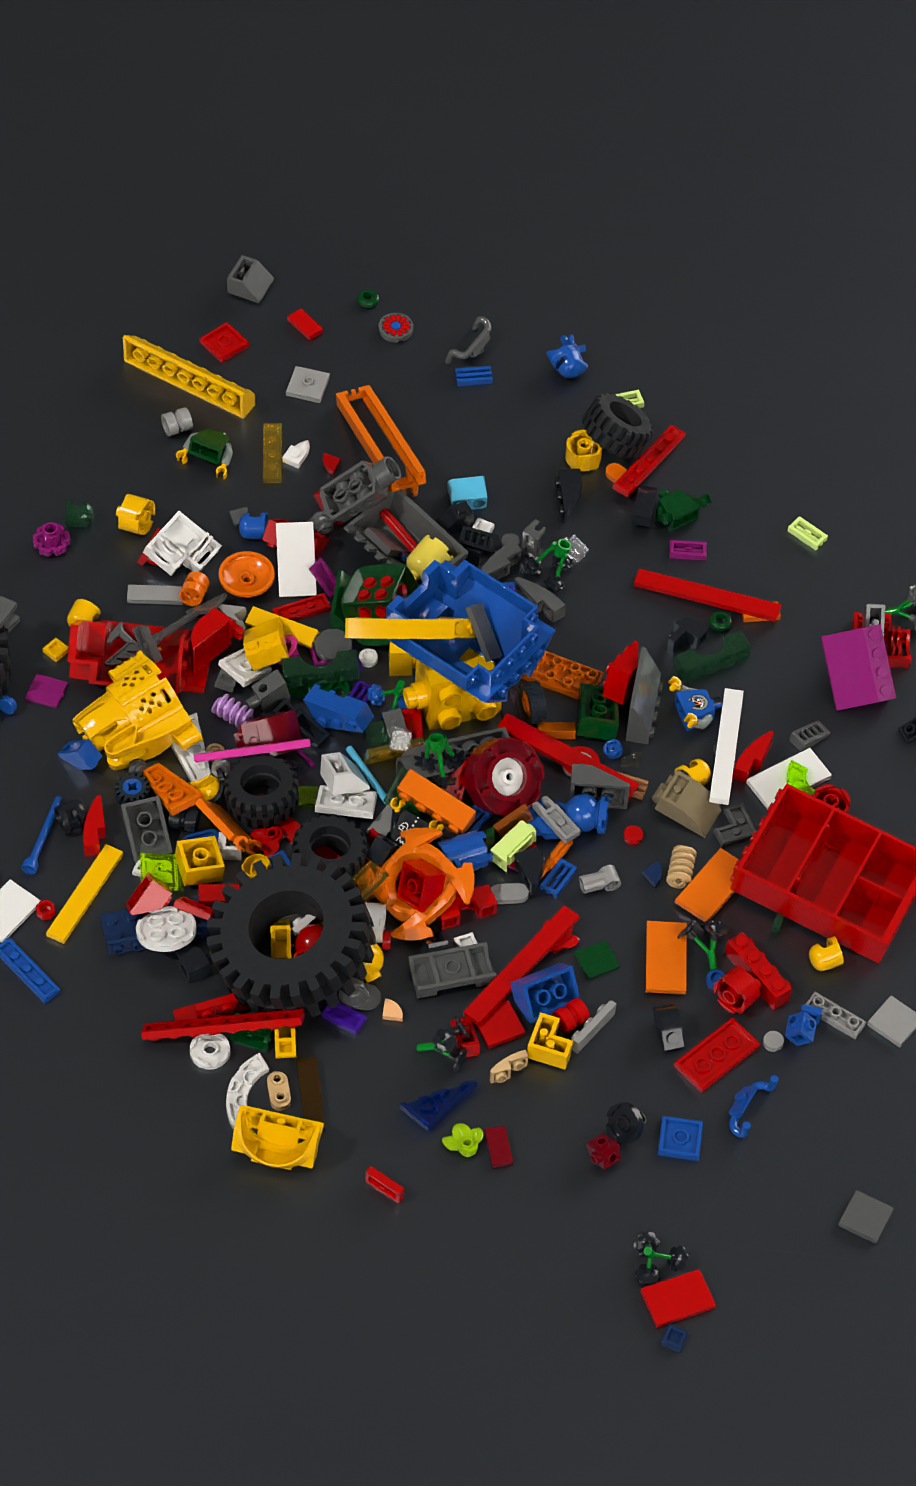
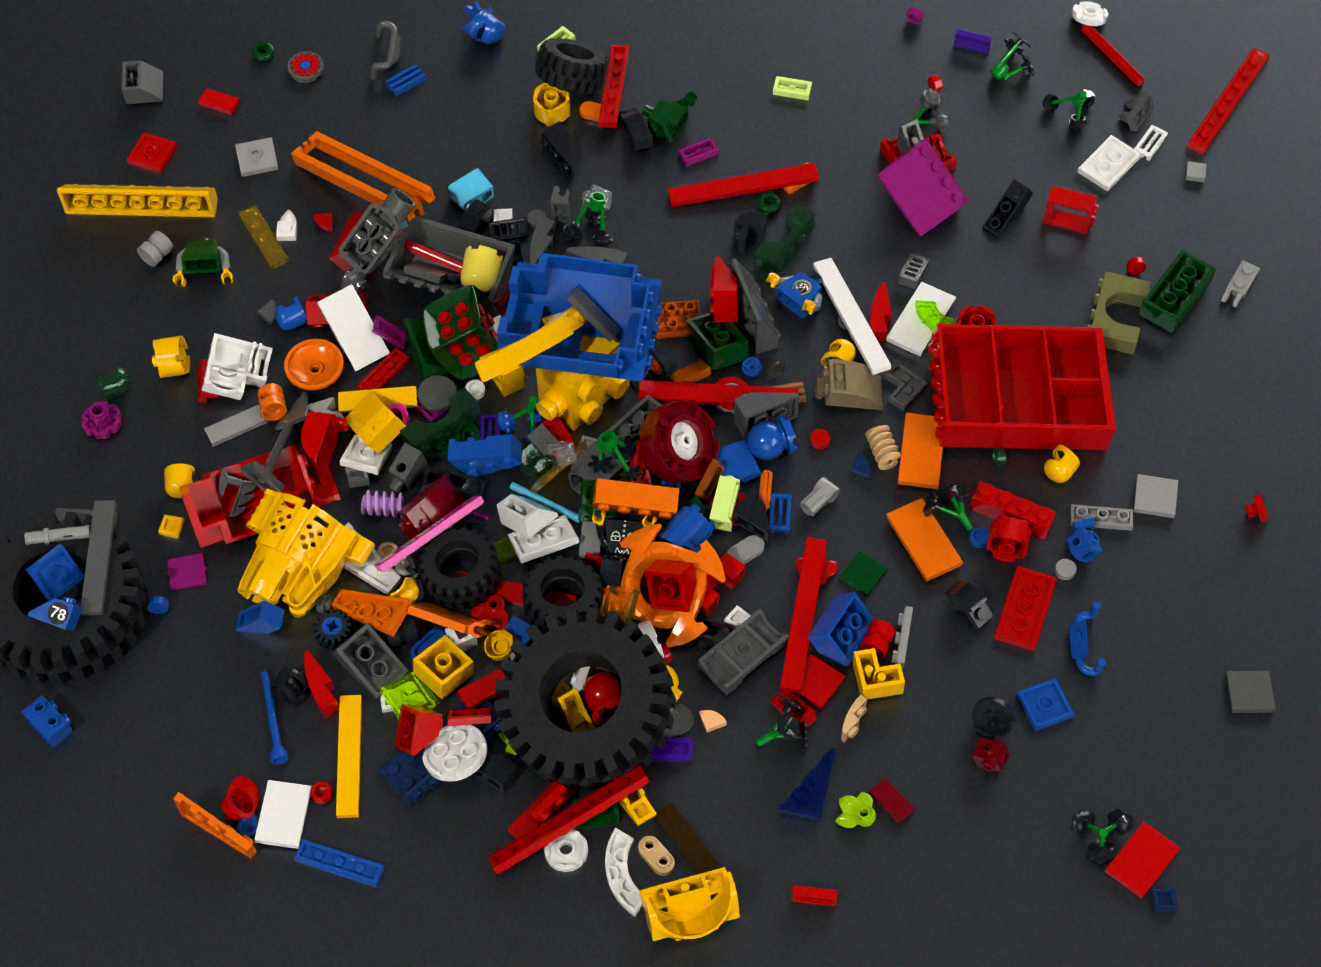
camera: 25 degrees left, 5 degrees up
light grey hinge [532,796,581,844] -> none

